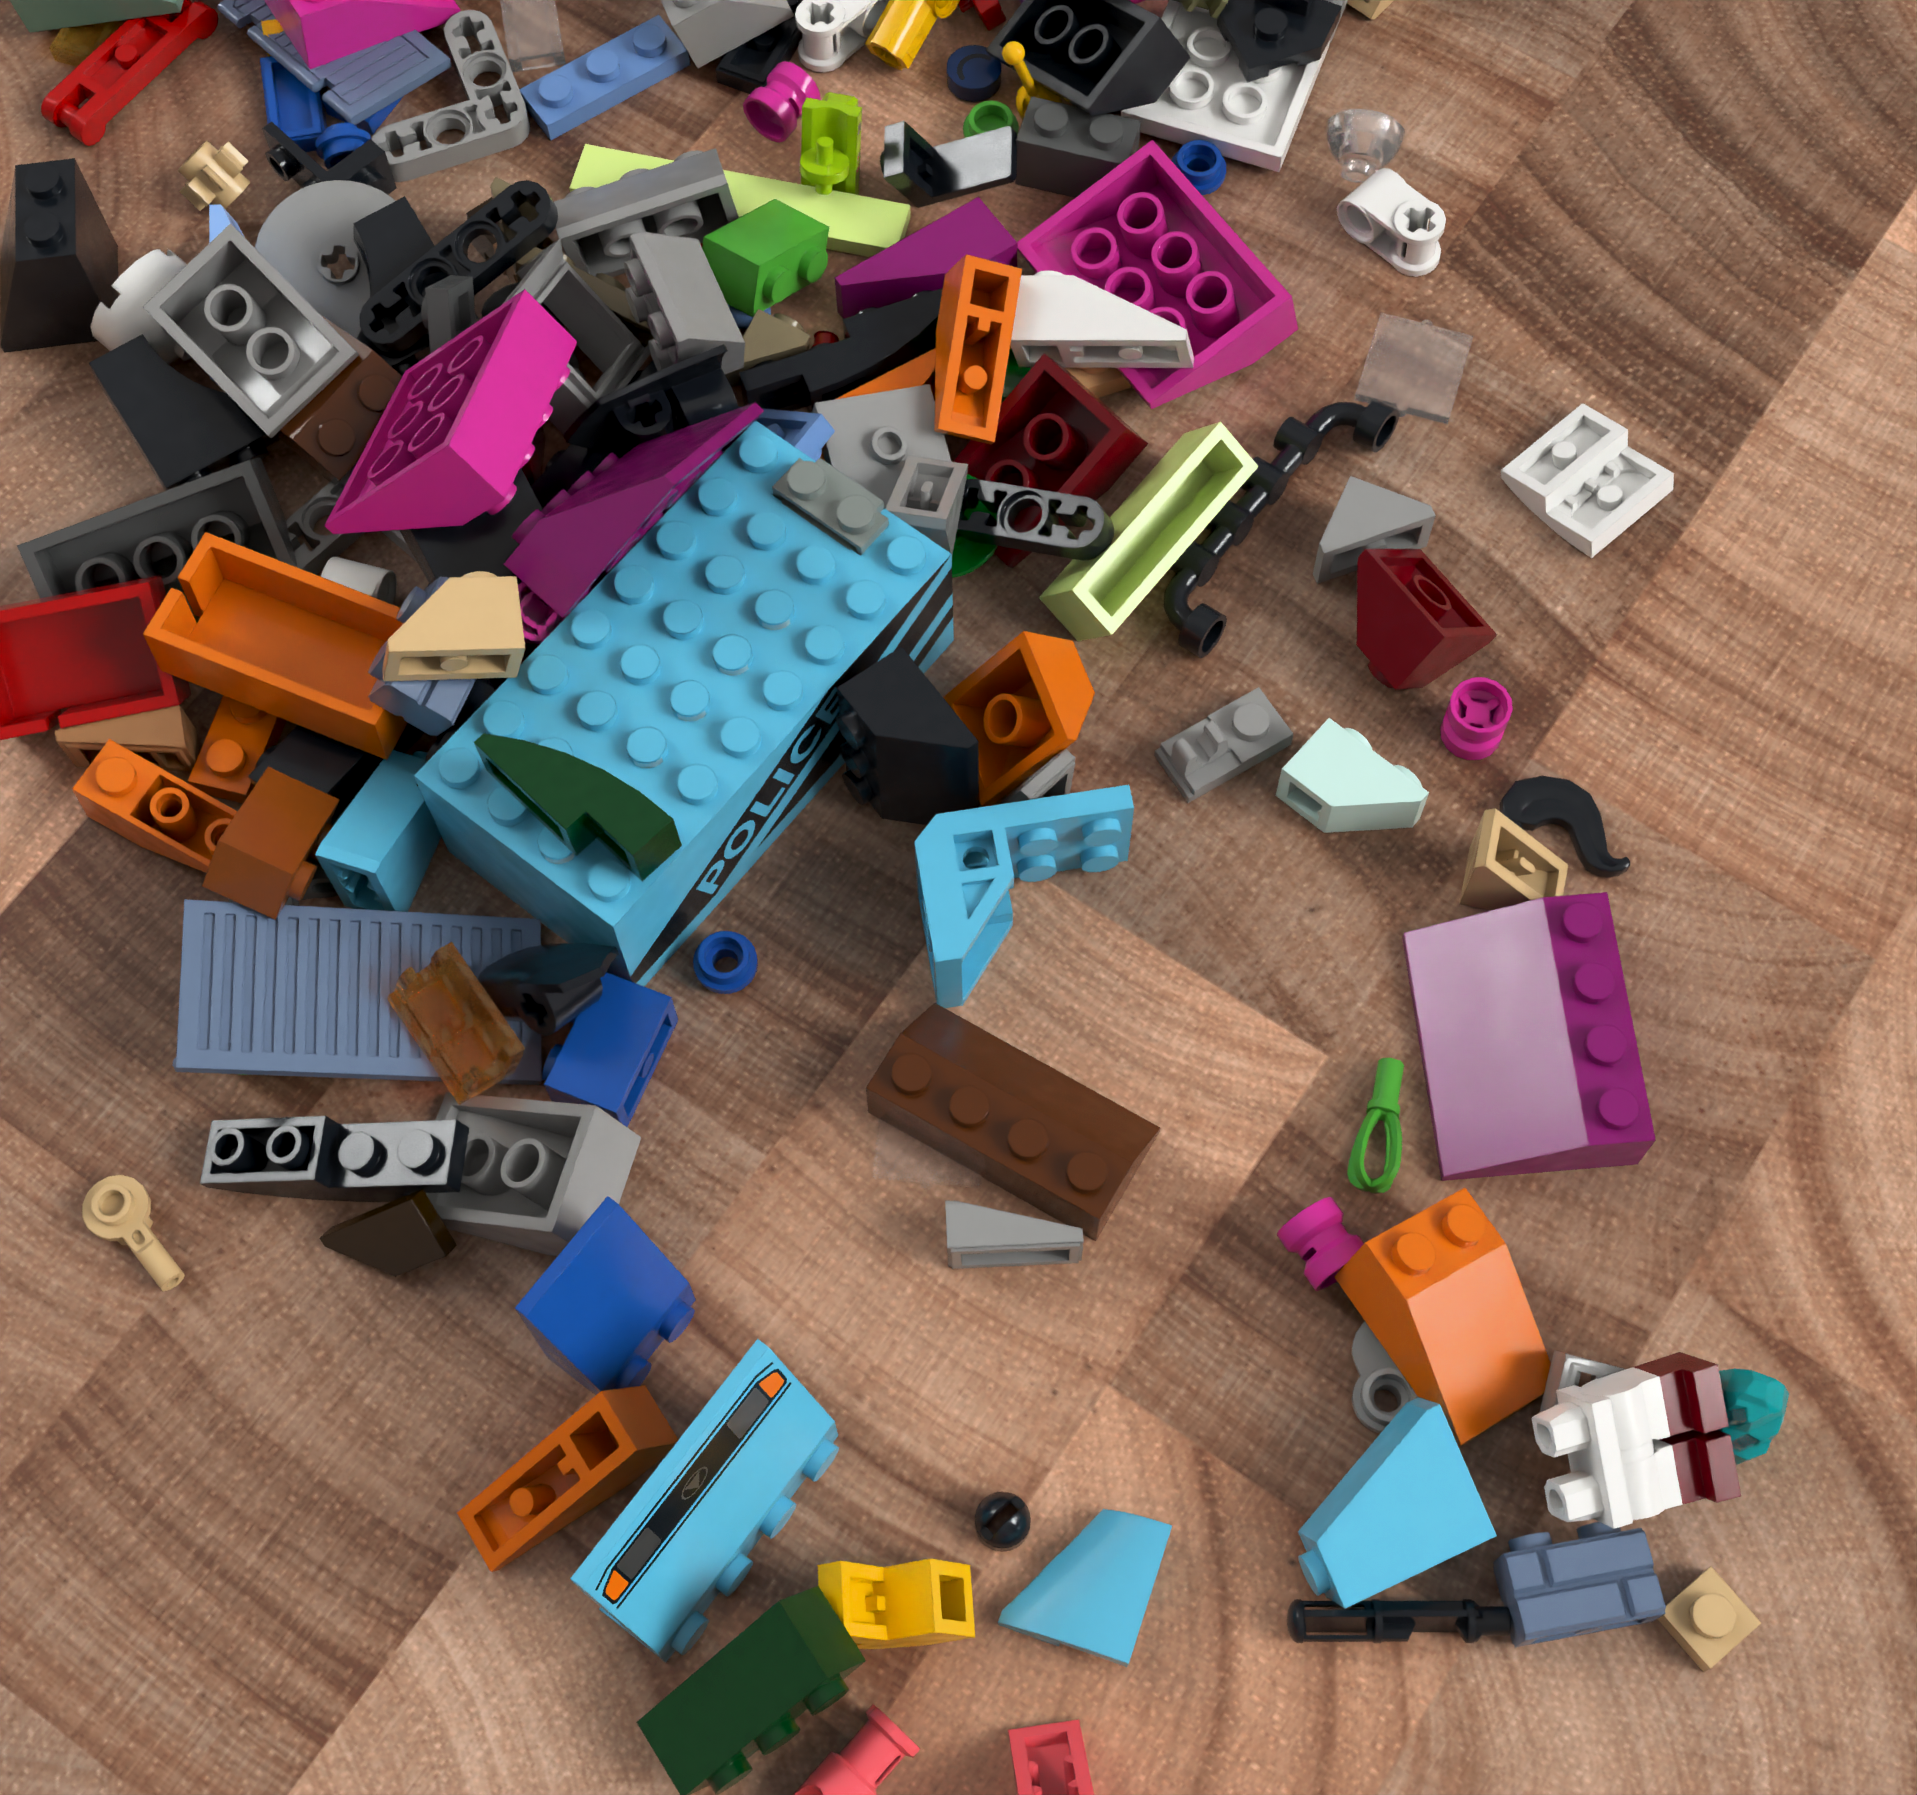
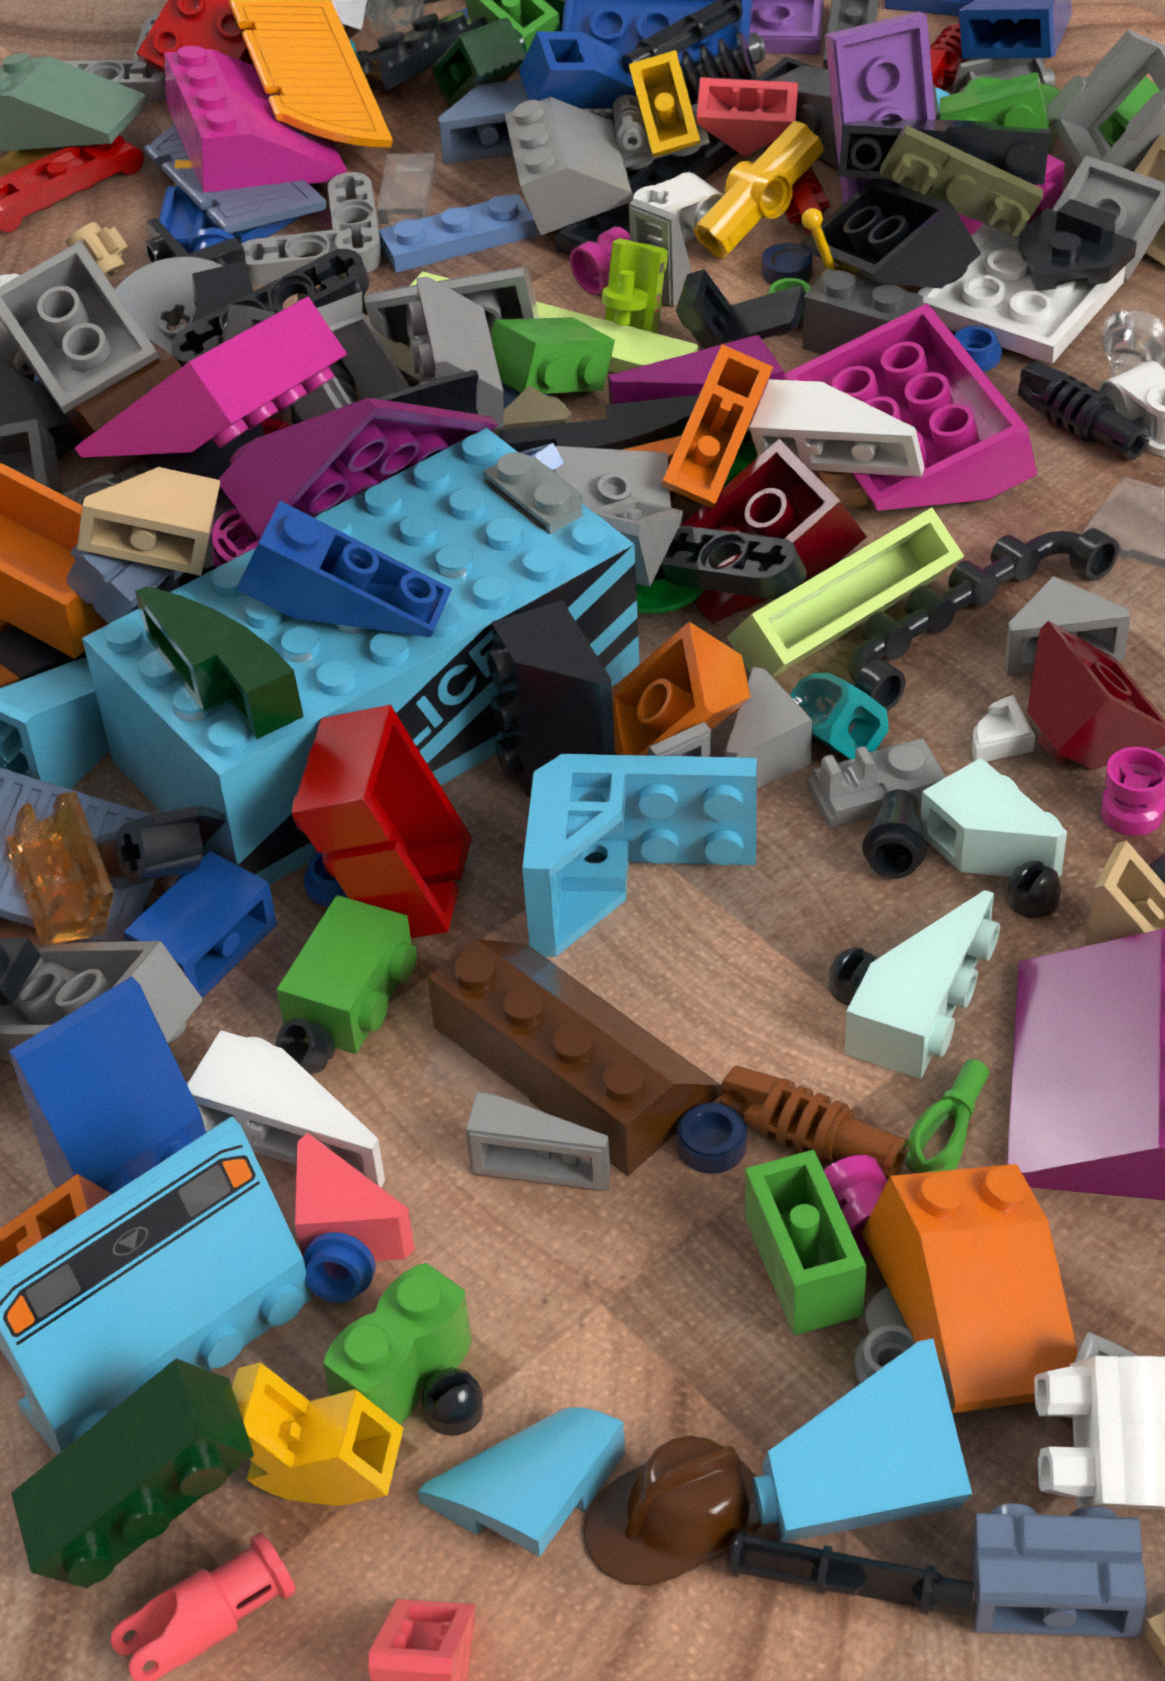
camera: 15 degrees right, 20 degrees down
none -> white slope [187,1030,385,1188]
none -> blue slope [236,501,452,637]
none -> black hinge [275,1018,335,1074]
none -> bright green brick [276,895,417,1054]
none -> red piece [291,704,472,938]
none -> coral slope [295,1133,415,1261]
none -> blue plate [303,1232,376,1303]
none -> bright green brick [323,1263,472,1425]
none -> reddish brown piece [583,1436,761,1586]
none -> light grey slope [629,199,692,307]
none -> dark blue tile [677,1103,747,1174]
none -> dark orange hinge [719,1065,909,1181]
none -> light grey slope [725,667,812,788]
none -> bright green brick [745,1150,866,1336]
none -> teal rock [790,673,889,760]
none -> black hinge [829,947,878,1006]
none -> light aqua slope [845,890,1000,1079]
none -> black cone [862,789,927,879]
none -> white tile [972,695,1035,762]
none -> black hinge [1007,860,1061,918]
none -> black hinge [1018,361,1151,460]

